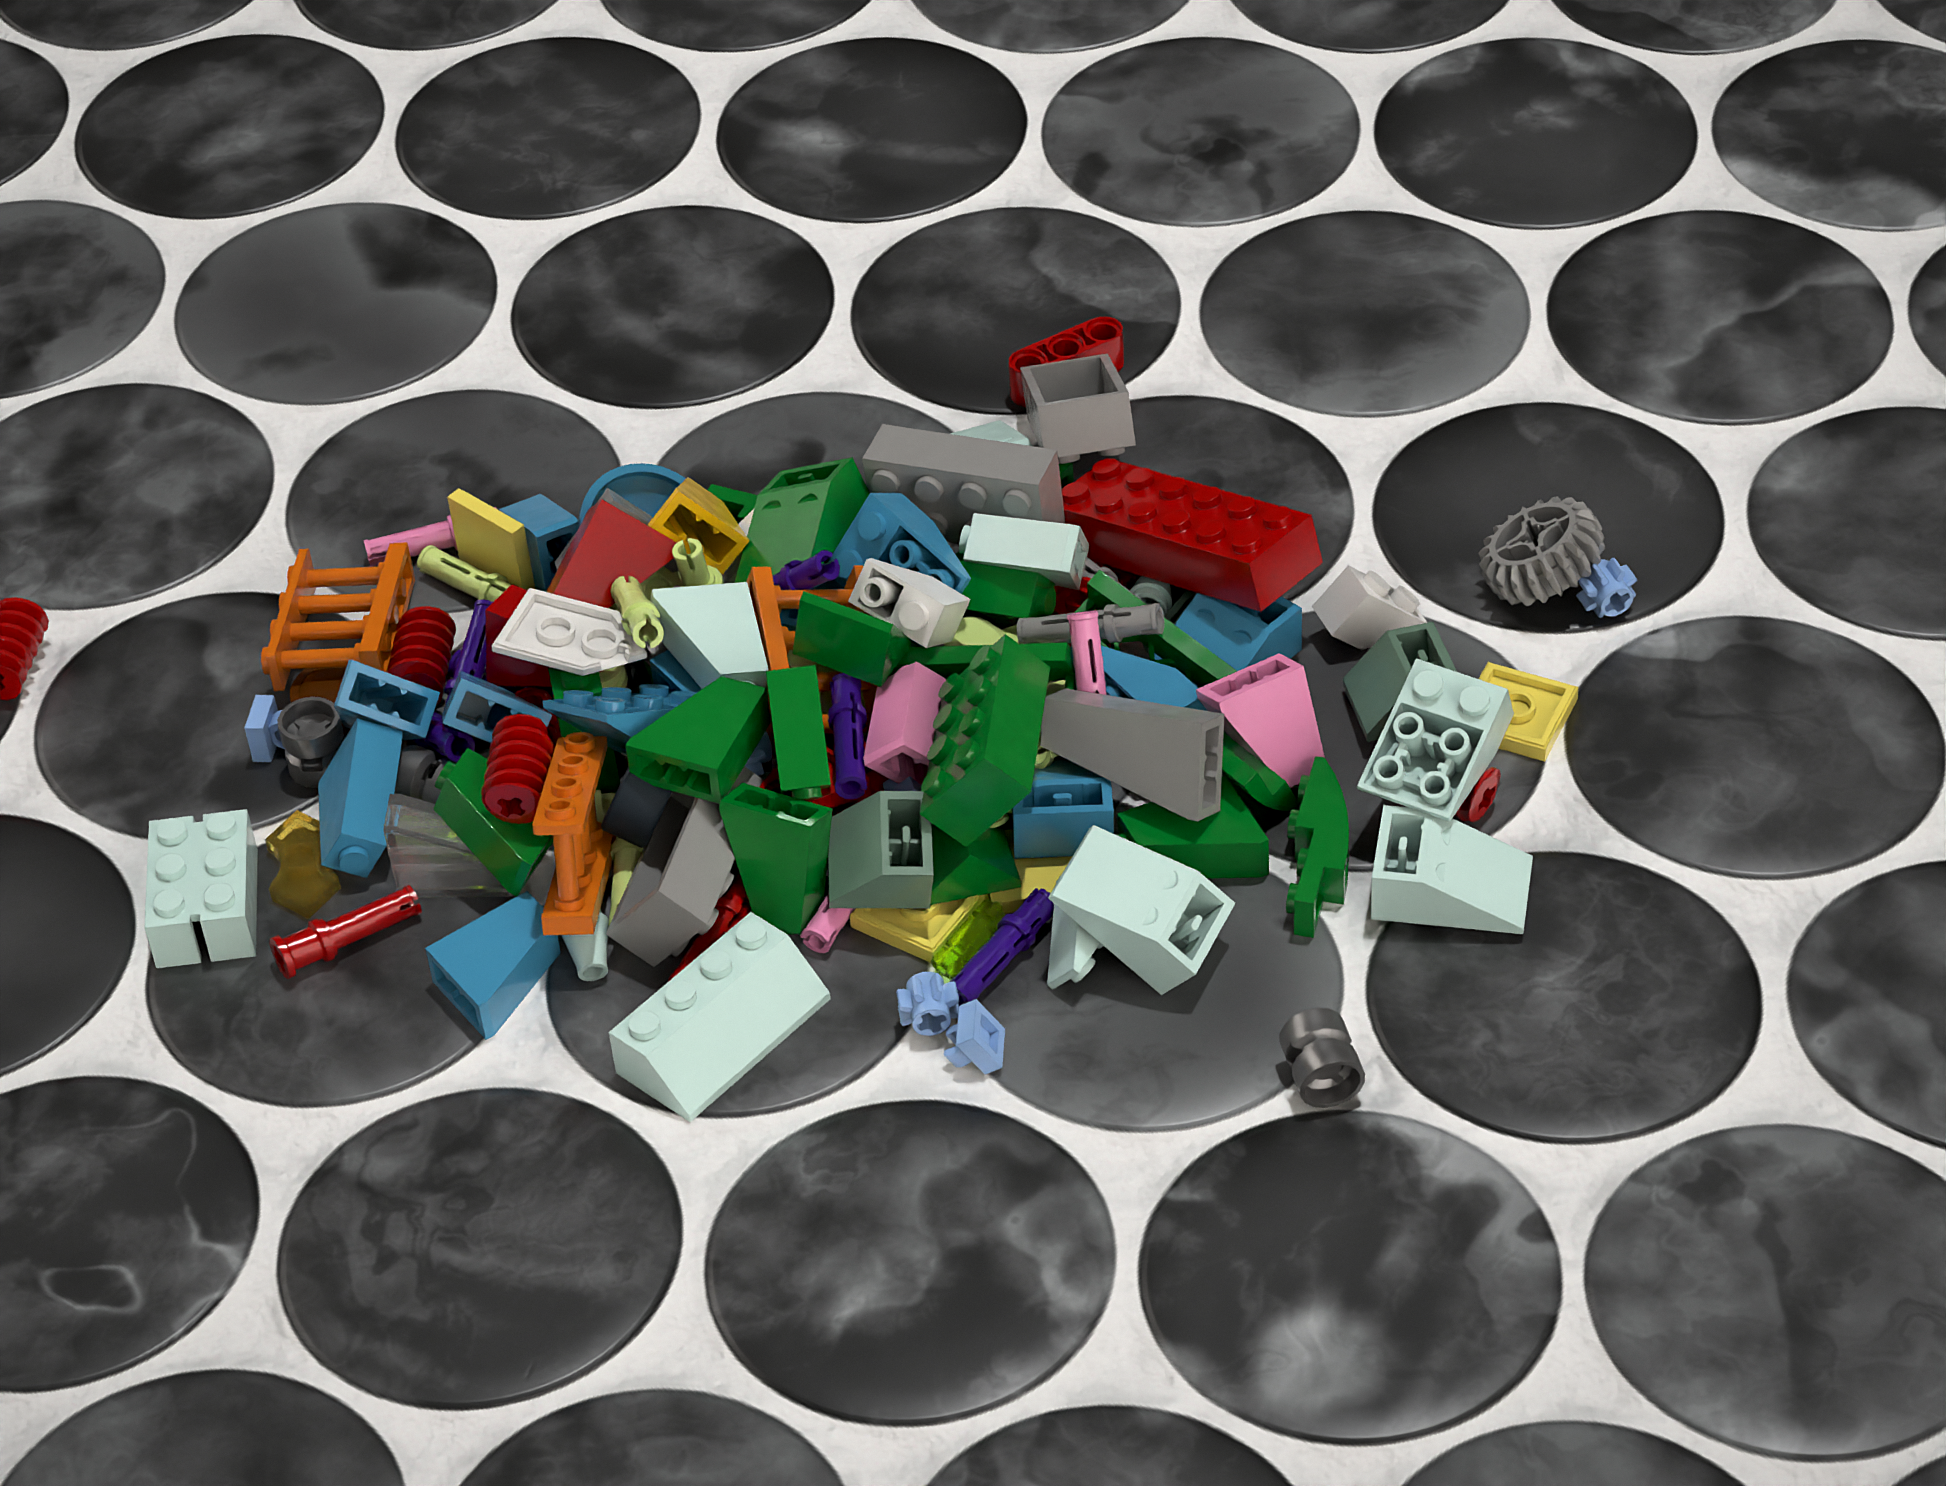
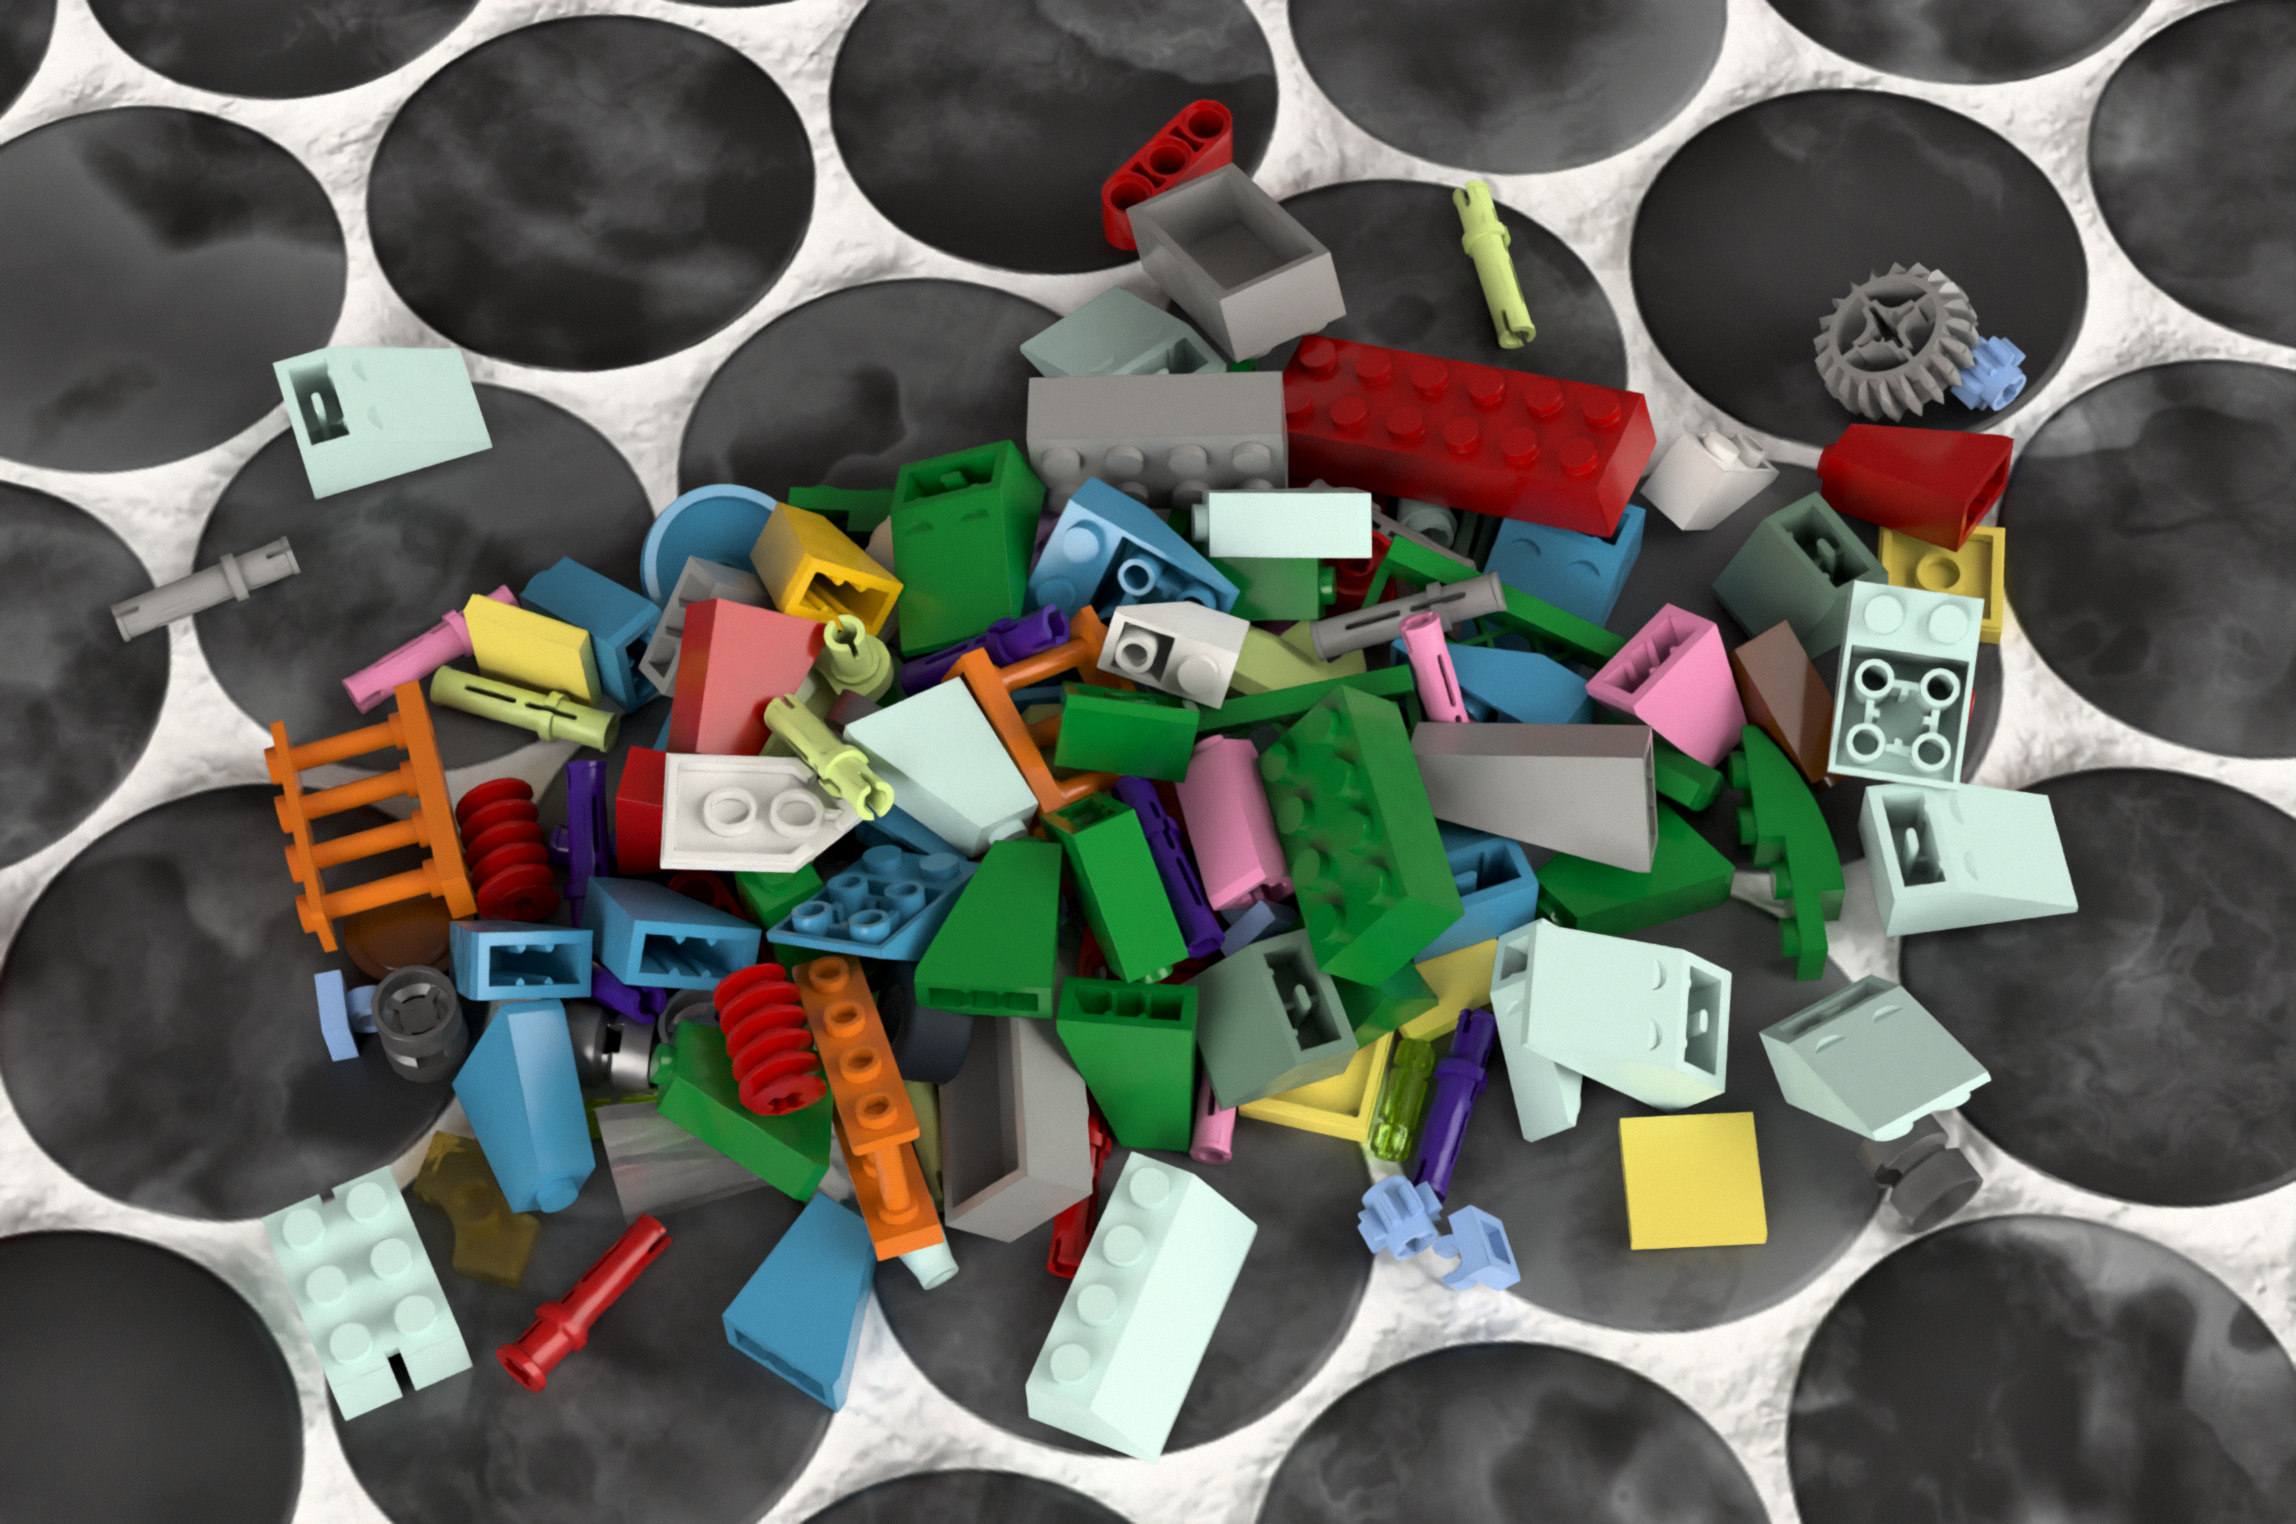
camera: 20 degrees left, 15 degrees up
none -> light grey pin [110,536,301,643]
none -> light aqua slope [273,346,492,500]
none -> yellowish green pin [1452,181,1536,349]
none -> light yellow tile [1618,1112,1768,1250]
none -> reddish brown slope [1726,620,1849,794]
none -> light aqua slope [1759,974,1991,1141]
none -> red slope [1817,423,2014,553]

